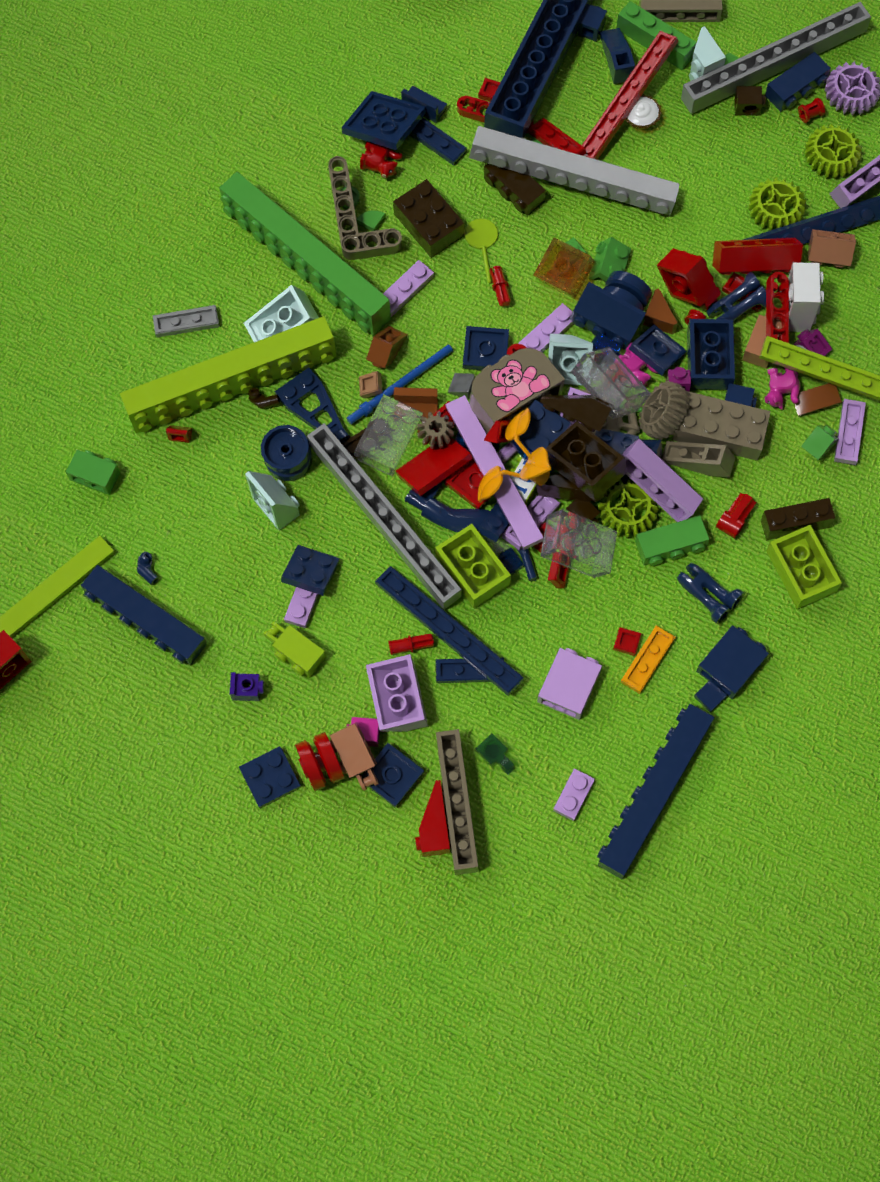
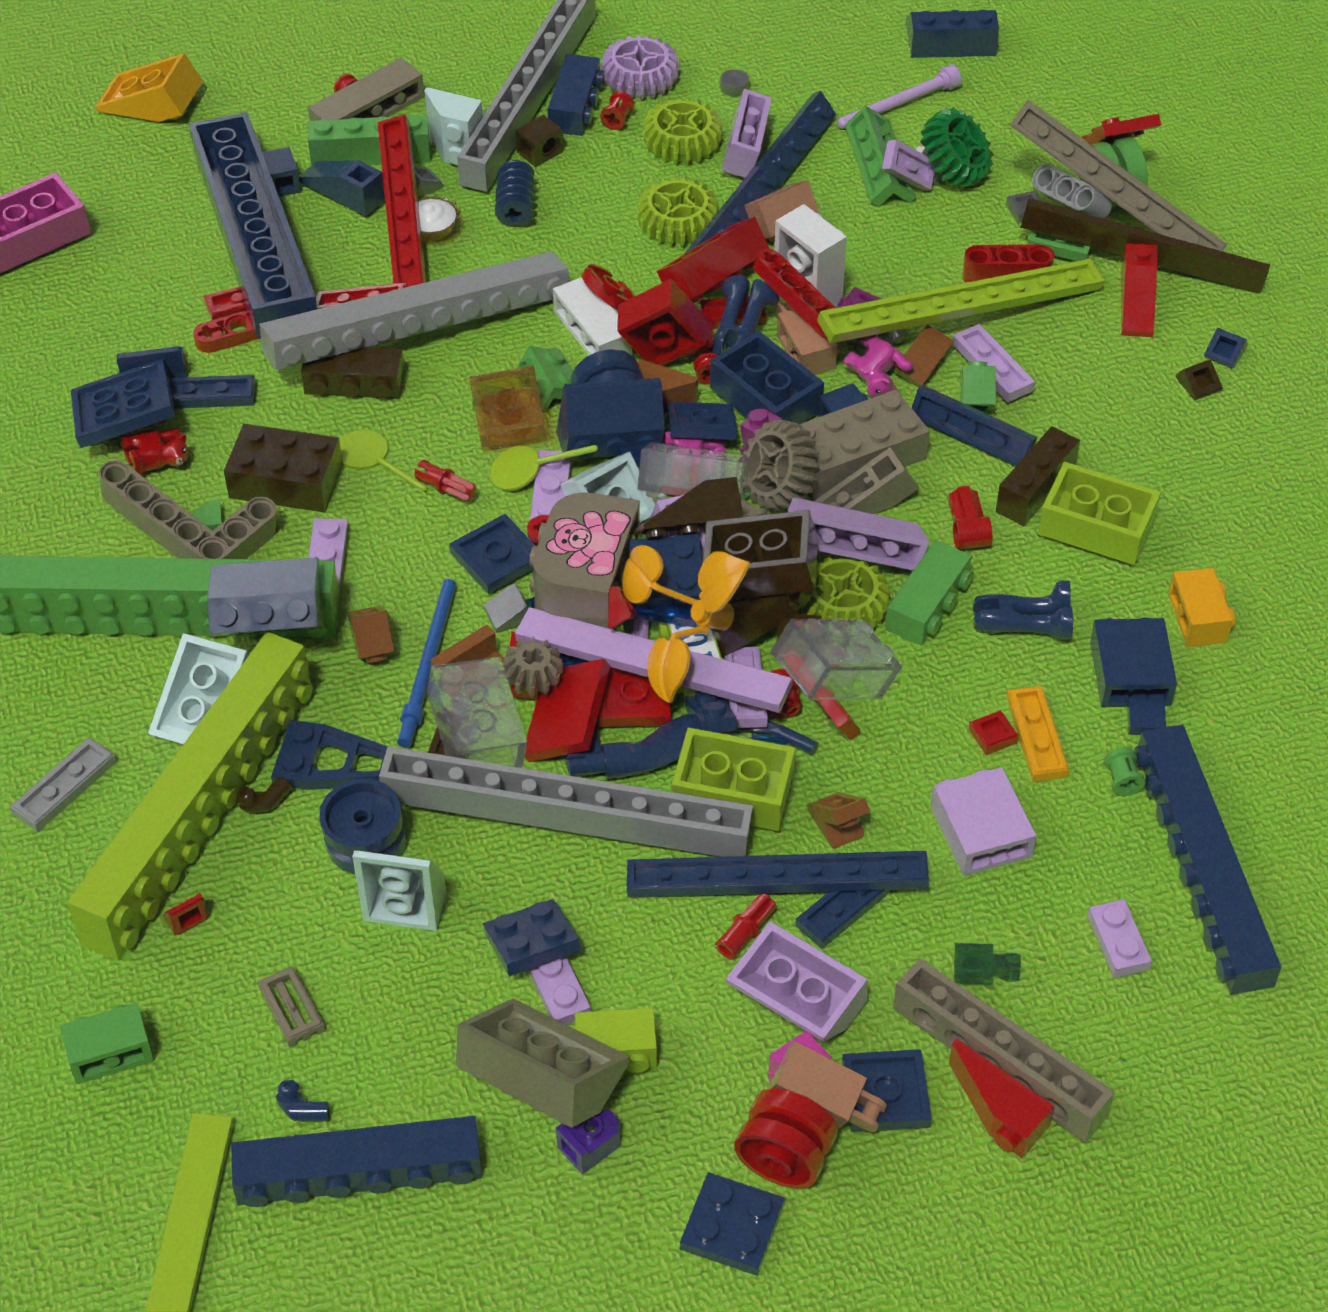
camera: 45 degrees left, 20 degrees down
medium nougat tile [359,371,382,398] -> none
none -> slope [207,557,324,636]
none -> dark tan tile [257,966,325,1048]
none -> flat silver slope [414,166,444,199]
none -> olive slope [456,998,629,1128]
none -> lime piece [490,445,598,491]
none -> dark blue piece [495,160,535,227]
none -> white brick [553,277,632,355]
none -> red tile [581,264,635,310]
none -> dark orange slope [806,792,870,848]
none -> dark blue tile [912,385,1038,466]
none -> bright green bush [1104,747,1146,796]
none -> light orange brick [1168,568,1235,647]

